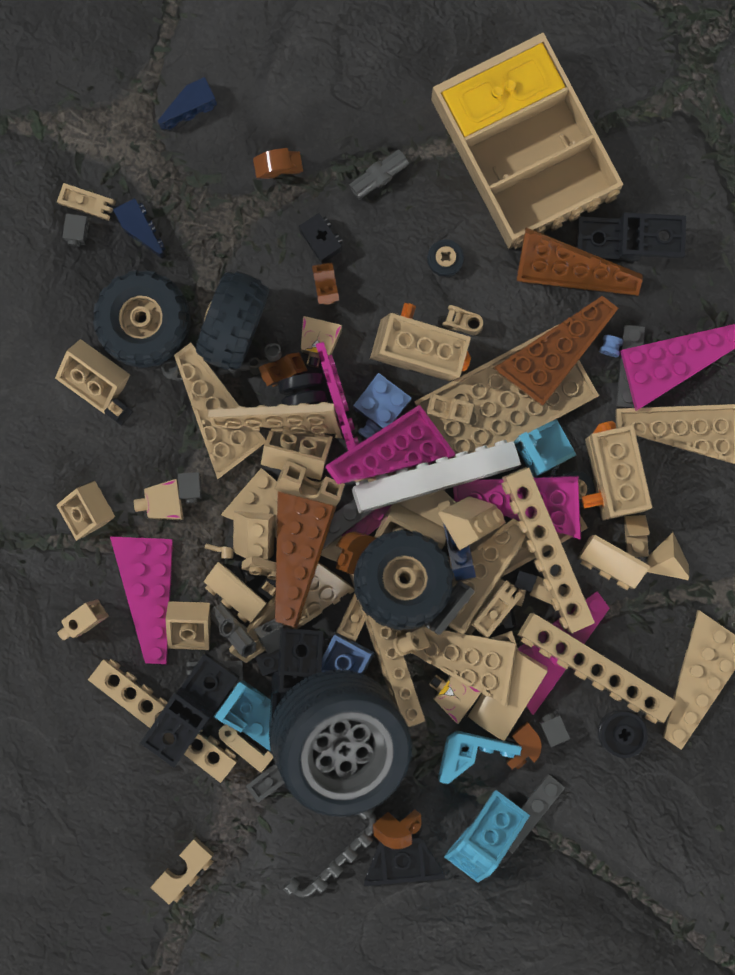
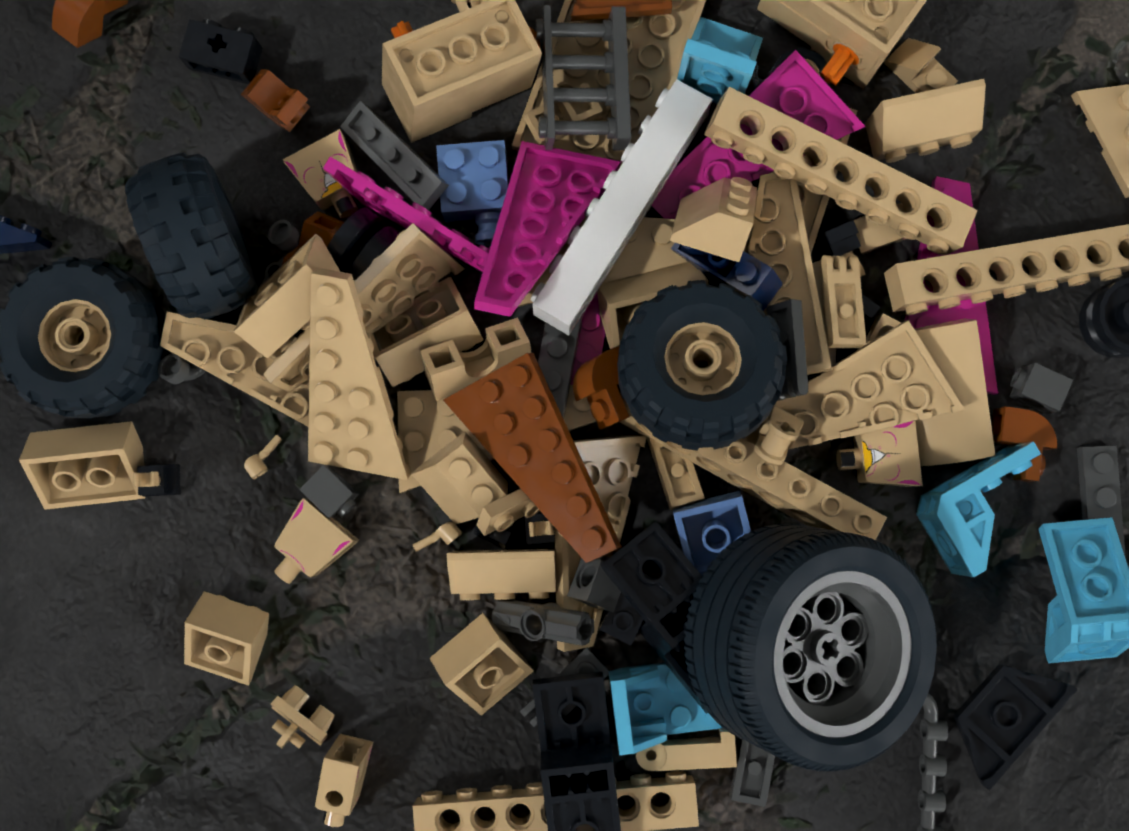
camera: 35 degrees left, 0 degrees up
dark pink wing [110,537,173,664] -> none
dark orange brick [373,810,422,849] -> none
tan slope [647,532,689,580] -> none
none -> tan slope [234,234,340,359]
none -> tan hand [244,435,282,479]
none -> tan hips [271,685,335,749]
none -> tan wing [308,268,411,480]
none -> dark grey plate [340,101,449,210]
none -> dark grey fence [535,5,631,151]

